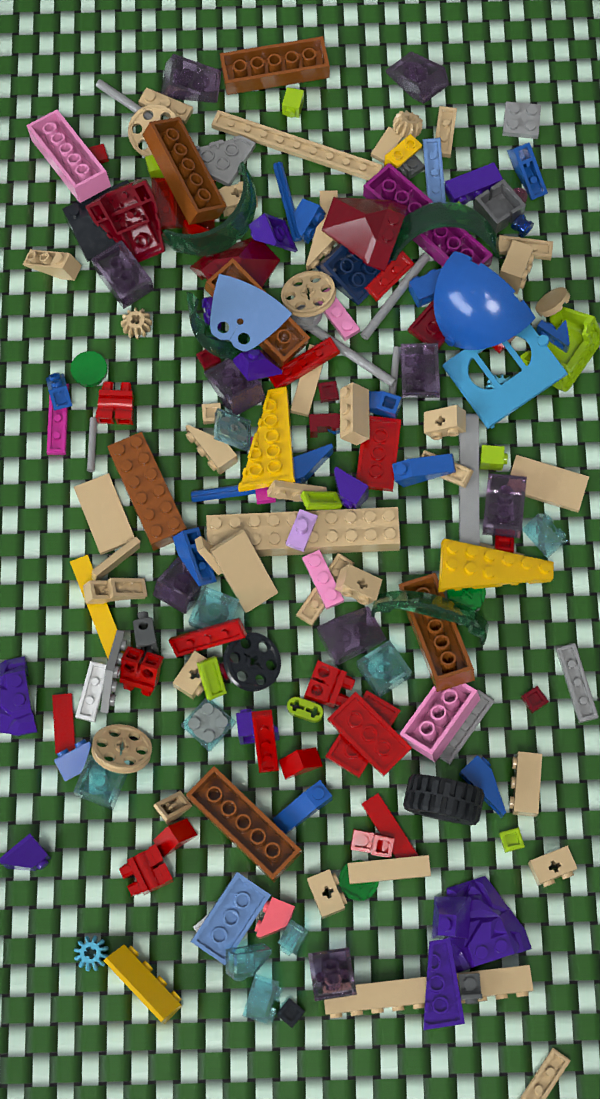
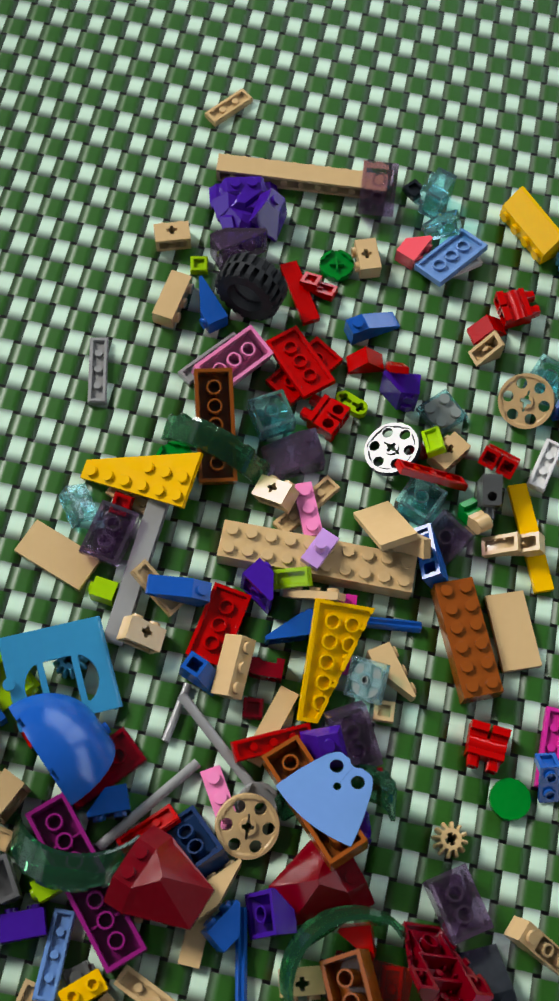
camera: 175 degrees left, 5 degrees down
light grey bar [87,417,97,472] -> none
tan tile [92,537,141,580] -> none
light grey plate [100,630,127,714] -> none
dark orange brick [186,766,302,882] -> none
clear light blue slope [278,920,309,956] -> none
tan tile [348,855,431,884] -> none
clear purple brick [400,343,440,398] -> none
dark purple wing [423,938,465,1030] -> none
dark grey bracket [458,973,483,1004] -> none
dark red tile [521,686,549,713] -> none
none -> clear purple slope [210,228,267,271]
none -> leg [457,497,493,535]

